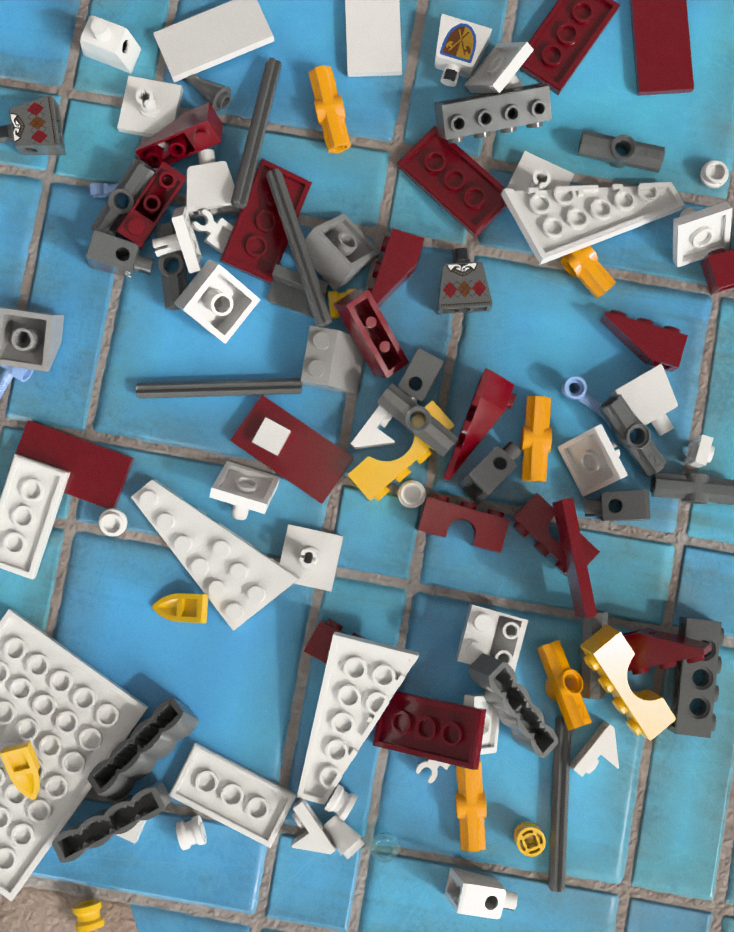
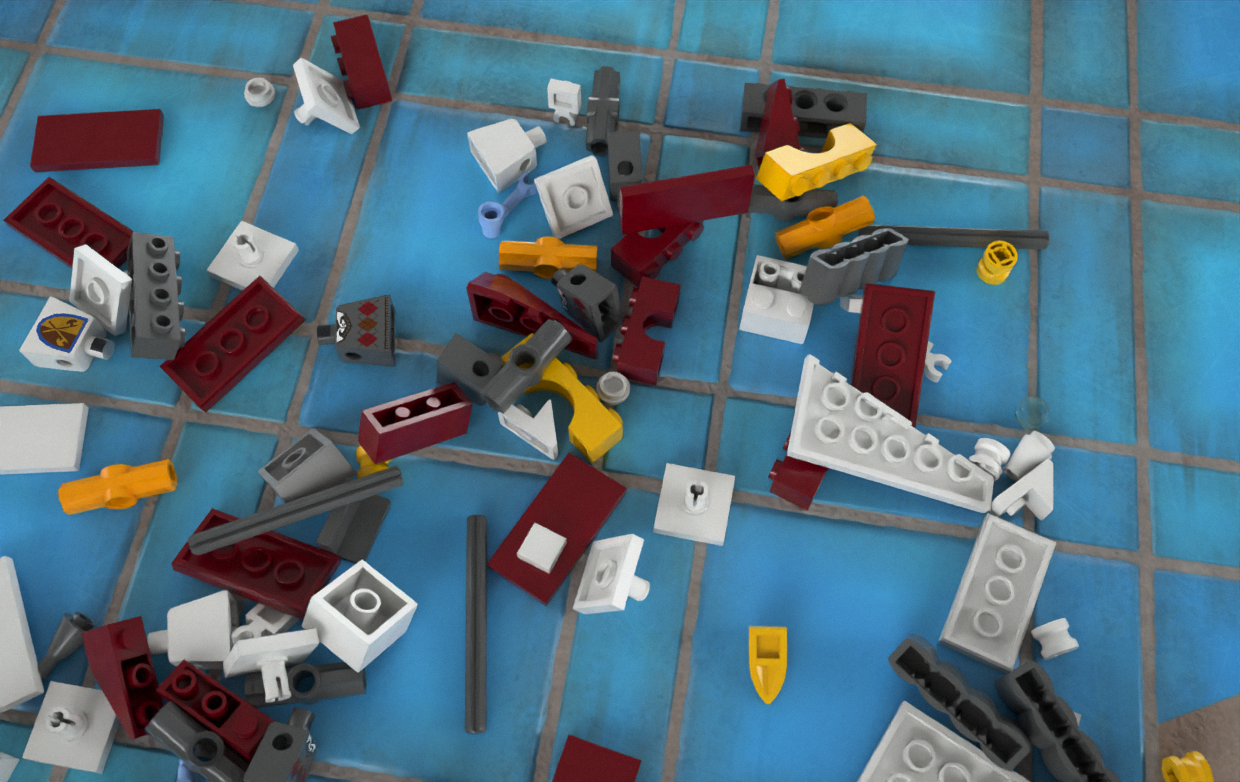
camera: 95 degrees left, 20 degrees down
white plate [99,508,128,536] -> none
white wing [131,479,300,631] -> none
dark grey axle [231,58,282,209] -> none
light grey slope [300,325,363,395] -> none
dark red slope [367,228,425,308] -> none
white torso [444,867,517,919] -> none
light orange piece [455,760,487,852] -> none
white wing [501,182,685,265] -> none
light orange piece [560,246,616,299] -> none
white slope [570,721,619,777] -> none
dark grey piece [577,130,665,173] -> none
dark grey piece [599,394,667,477] -> none
dark red slope [600,310,688,372] -> none

